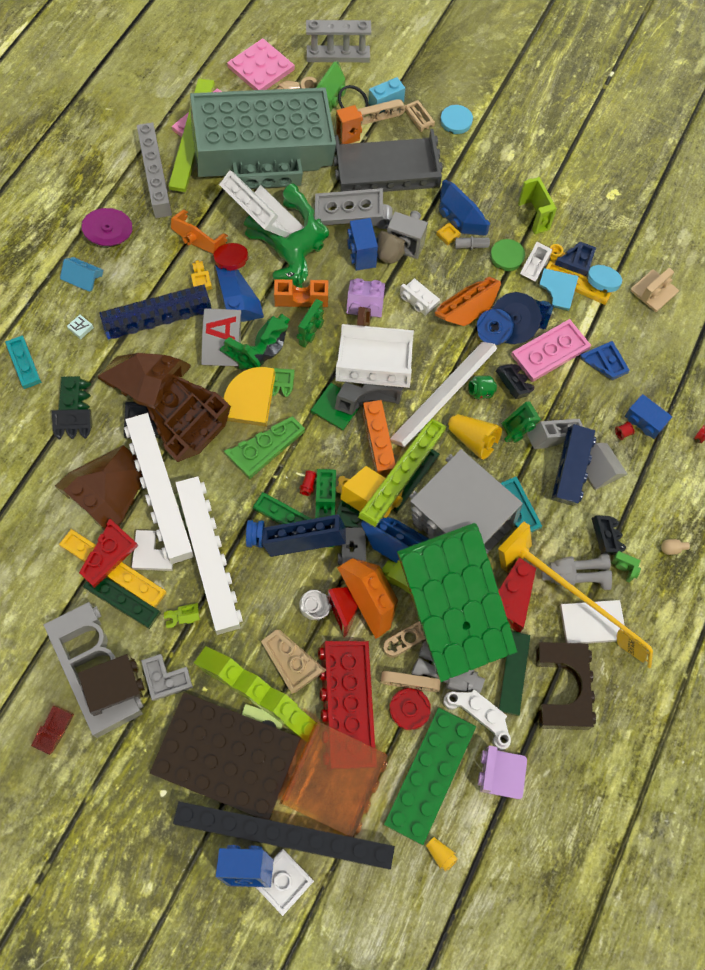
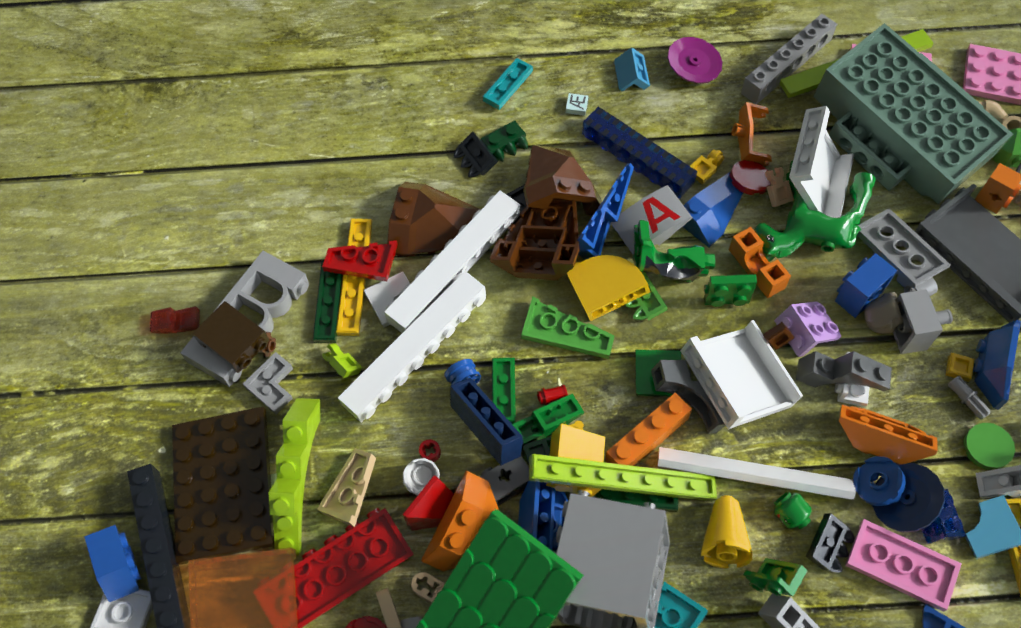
camera: 65 degrees right, 5 degrees down
none -> red bush [419,439,441,462]
none -> blue wedge [577,163,634,260]
none -> light nougat plate [765,167,794,207]
none -> dark grey arch [796,351,892,392]

